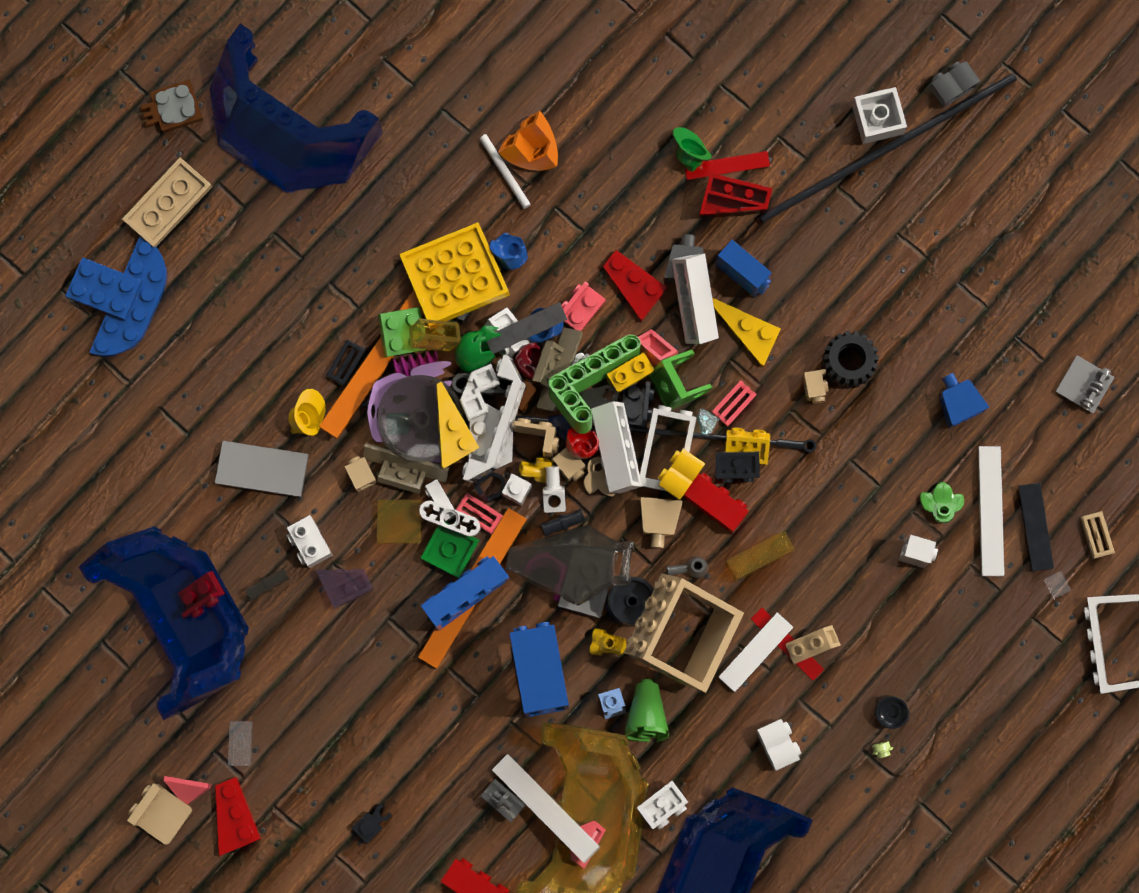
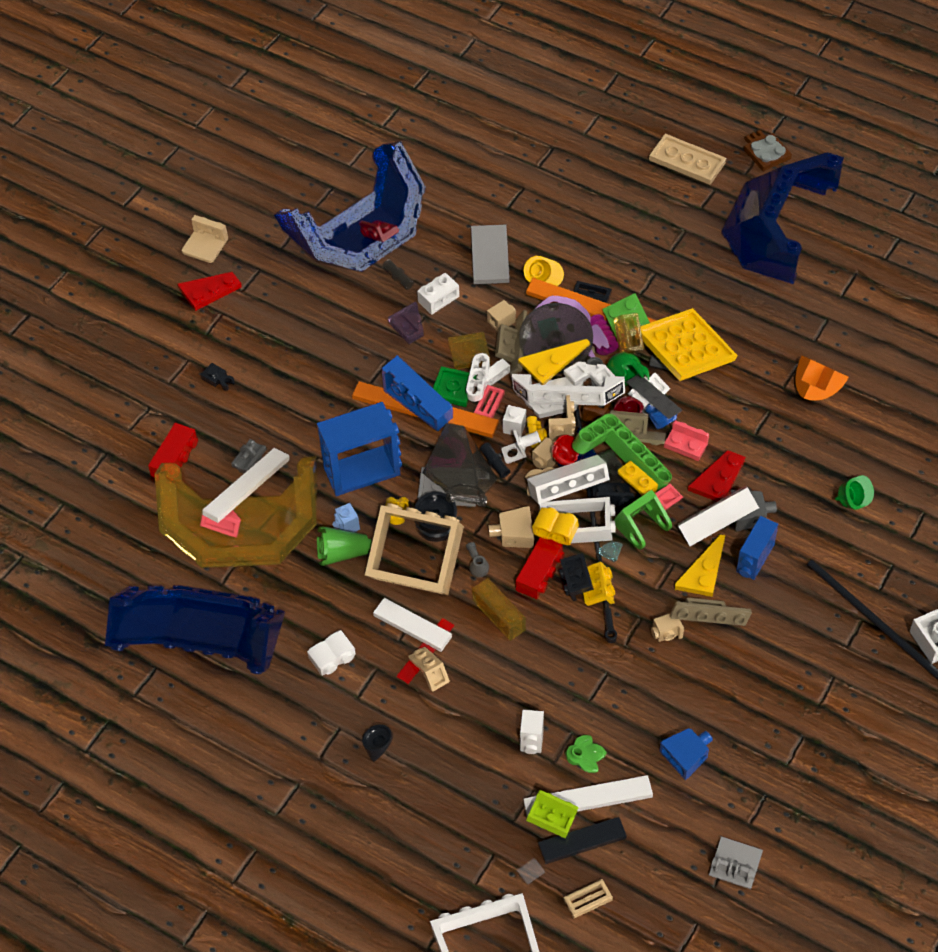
camera: 80 degrees right, 25 degrees down
blue plate [65,236,167,357] -> none
coral slope [164,776,212,805] -> none
clear plate [228,721,253,766] -> none
black piece [474,472,506,503] -> none
white bar [479,134,531,209] -> none
blue hair [490,233,528,270] -> none
white bracket [637,781,688,830] -> none
red sticker [684,151,770,180] -> none
red wedge [699,173,773,217] -> none
coral tile [712,380,757,427] -> none
black tyre [822,331,879,389] -> none
yellowish green plate [872,741,893,758] -> none
none -> lime bracket [526,790,578,838]
none -> dark tan bracket [670,598,752,626]

